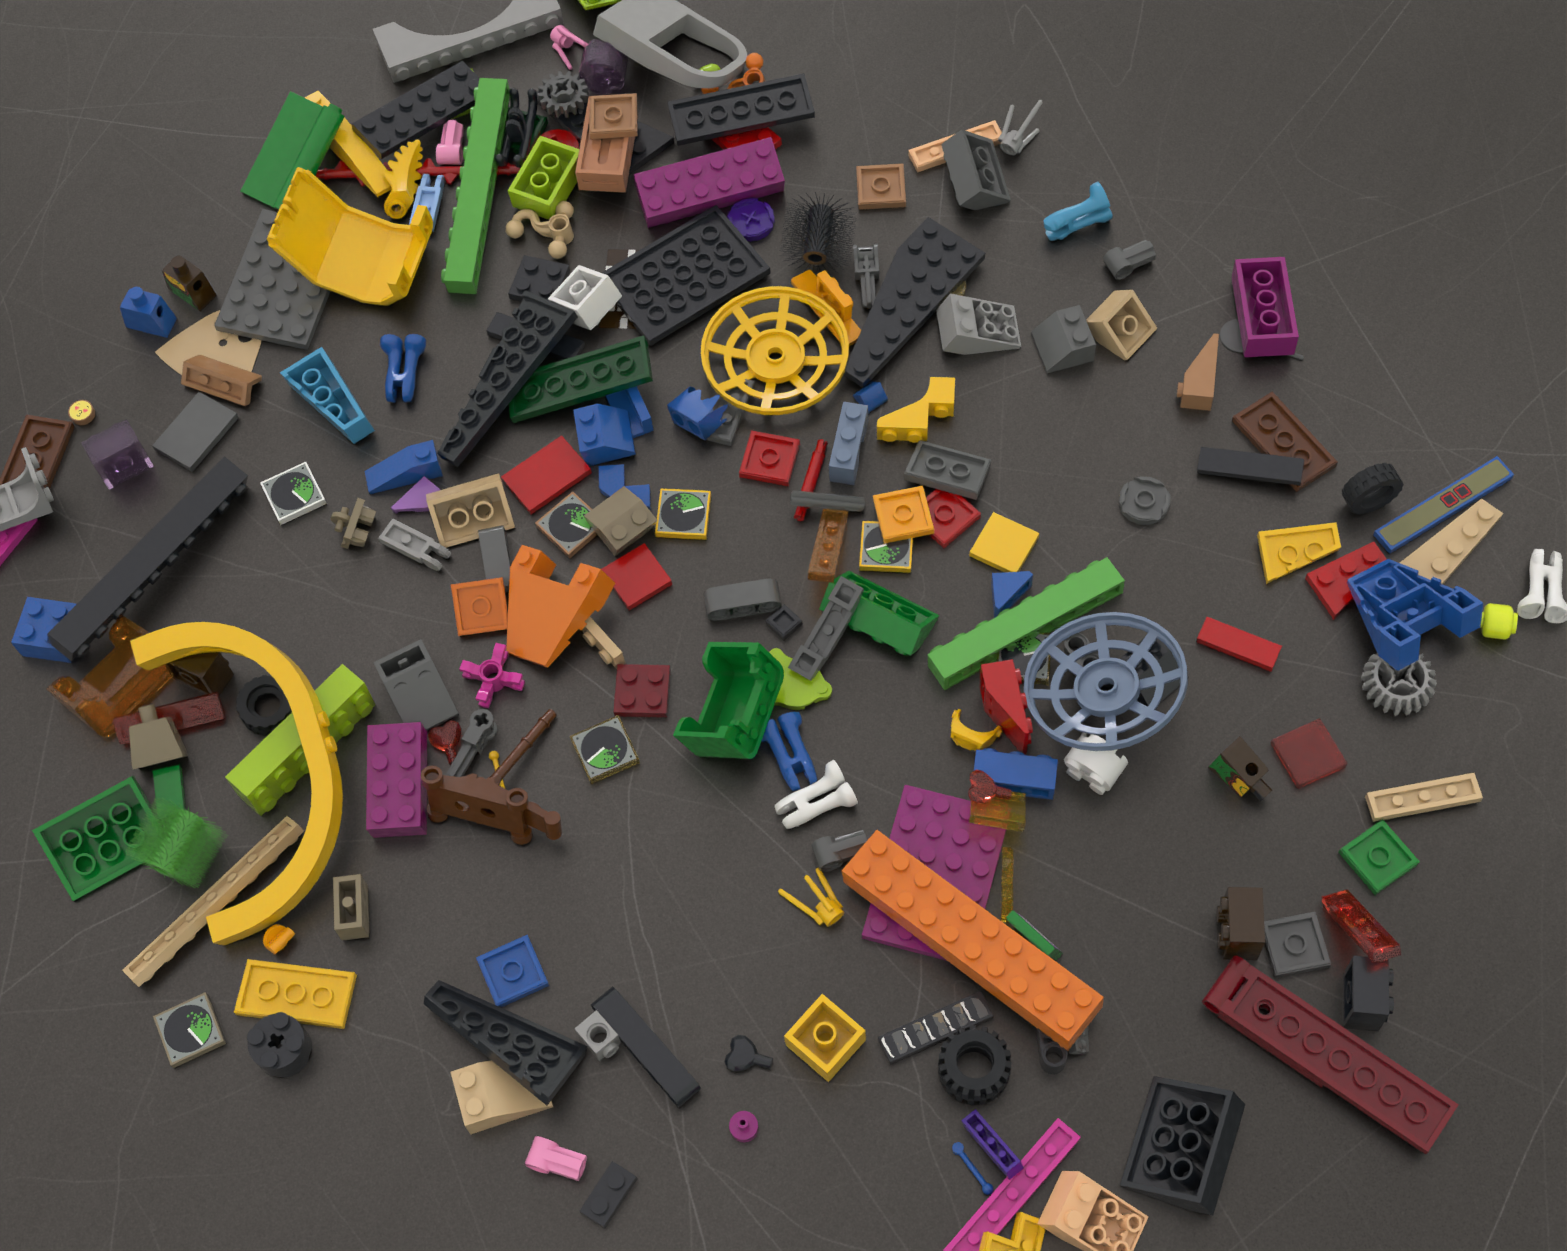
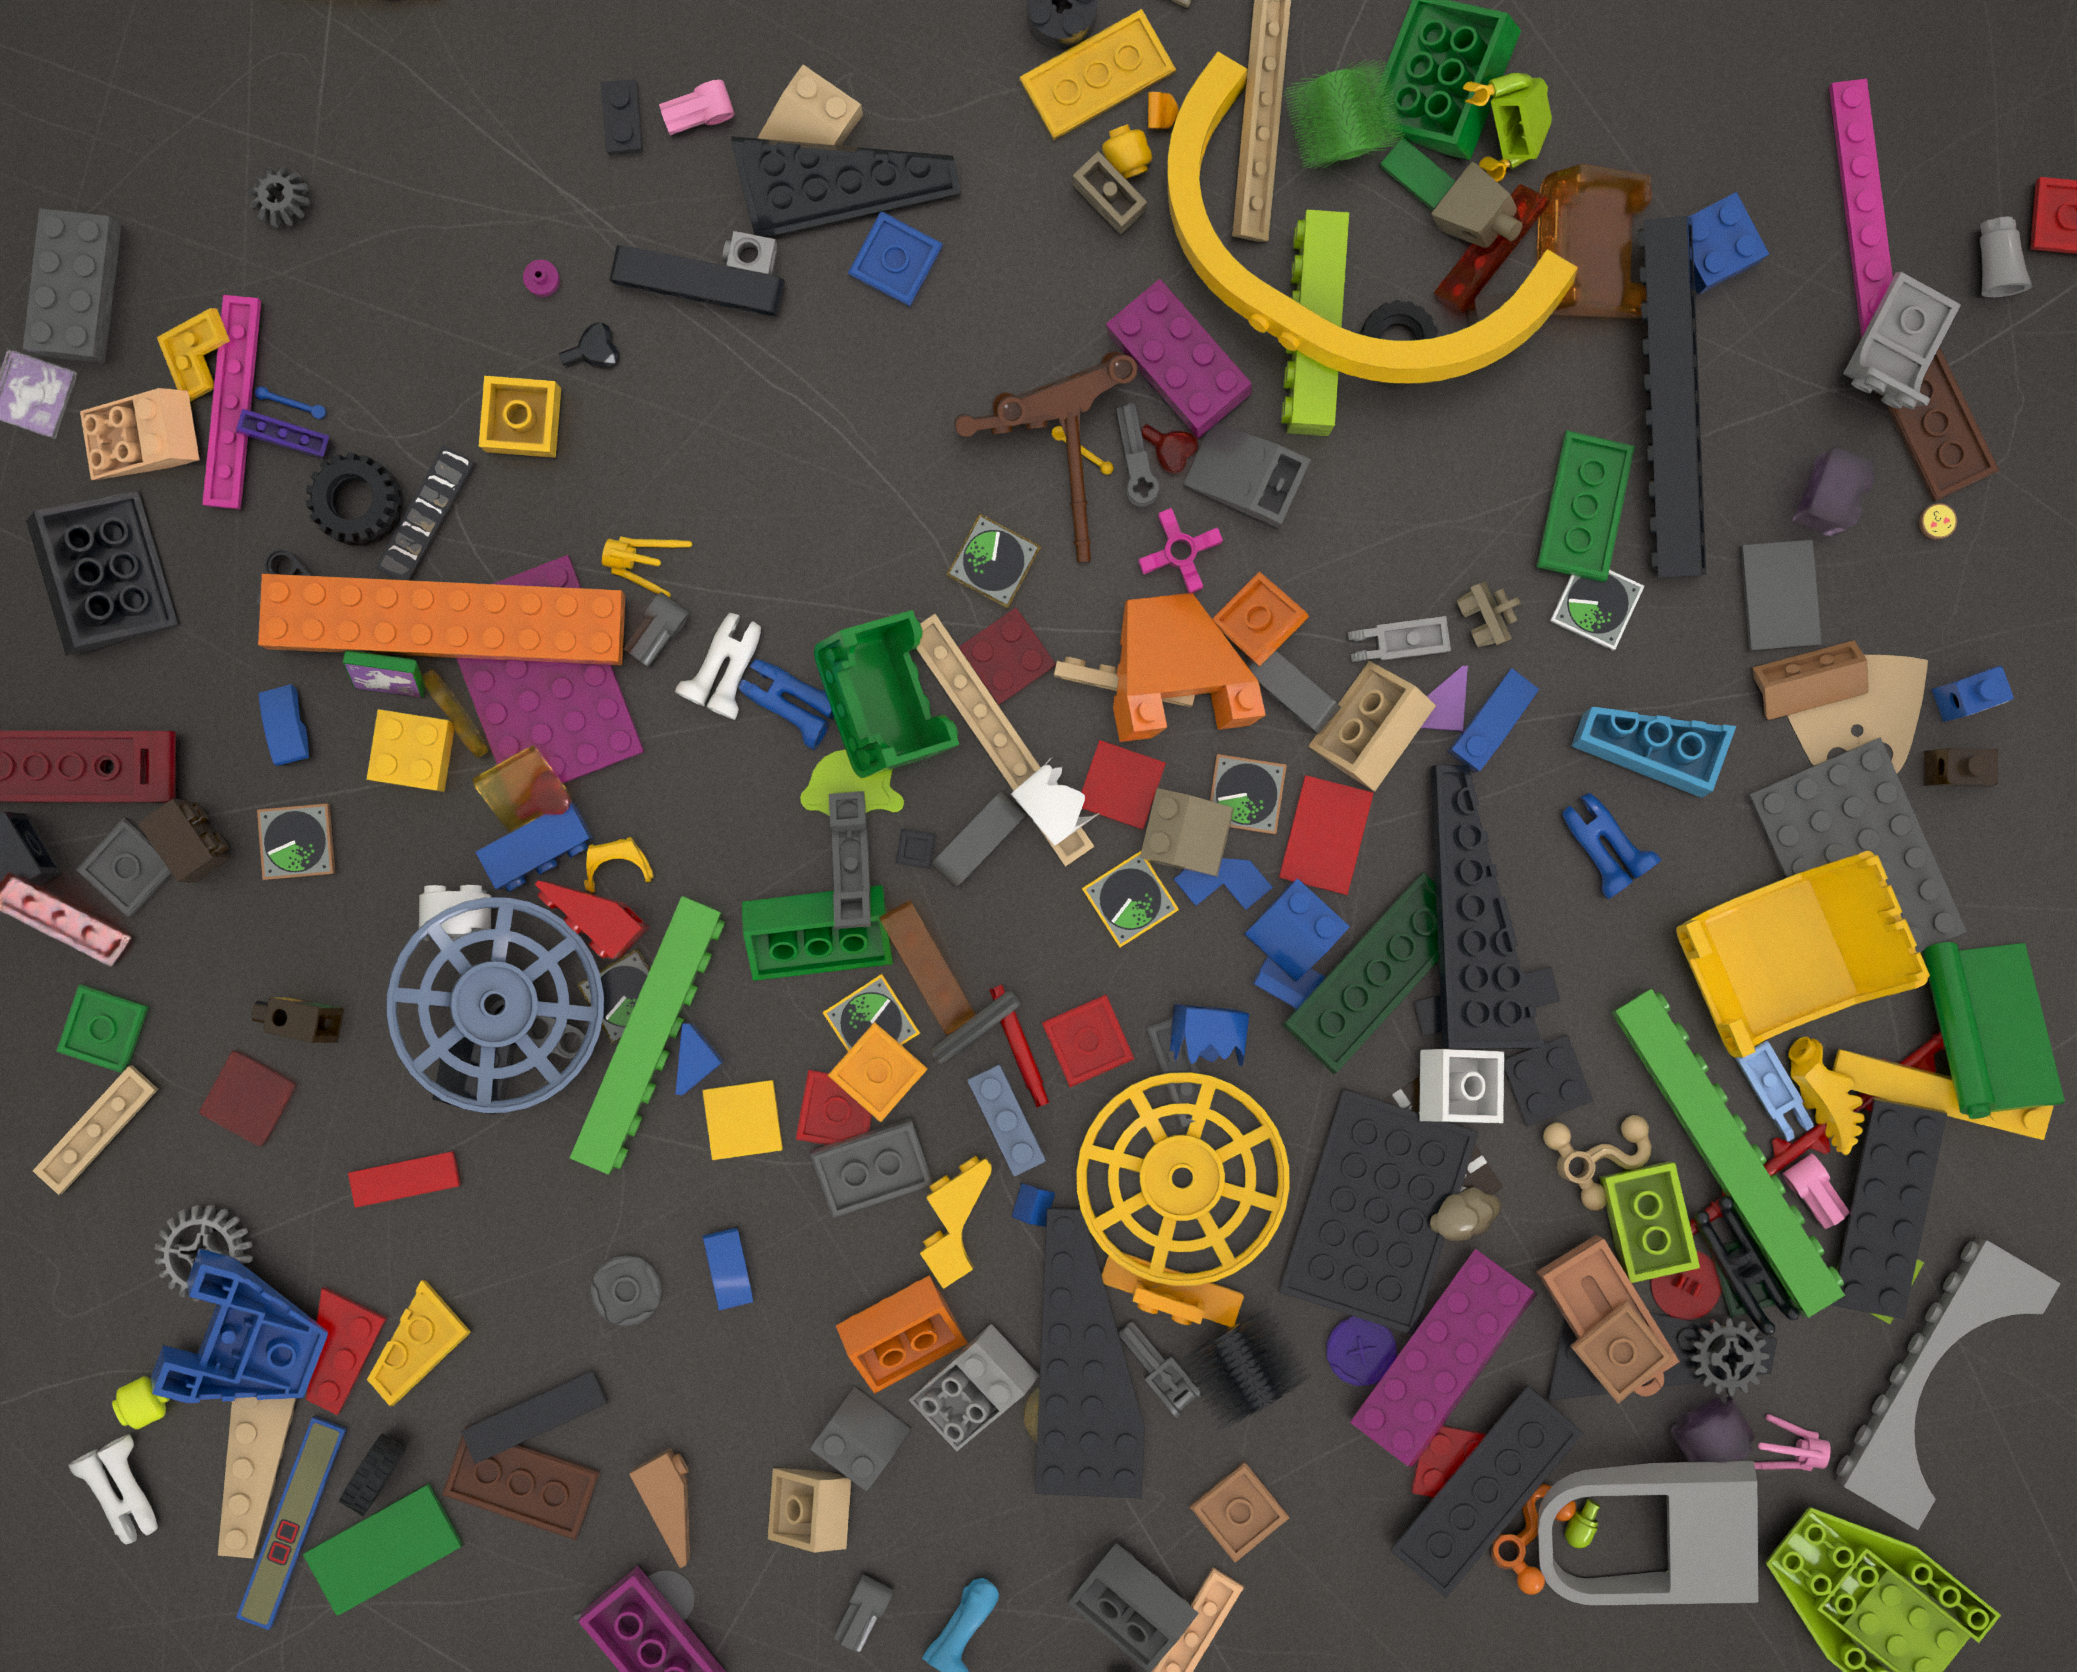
camera: 135 degrees right, 25 degrees up
none -> tile [257,804,336,880]
none -> blue slope [258,684,309,766]
none -> green tile [303,1483,463,1616]
none -> yellow brick [366,709,455,792]
none -> blue slope [702,1228,753,1310]
none -> orange slope [836,1275,968,1394]
none -> tan plate [916,614,1095,867]
none -> white piece [1011,757,1099,846]
none -> yellow head [1102,124,1153,179]
none -> dark tan arm [1430,1187,1502,1241]
none -> lime torso [1463,73,1552,182]
none -> green tile [1536,430,1635,583]

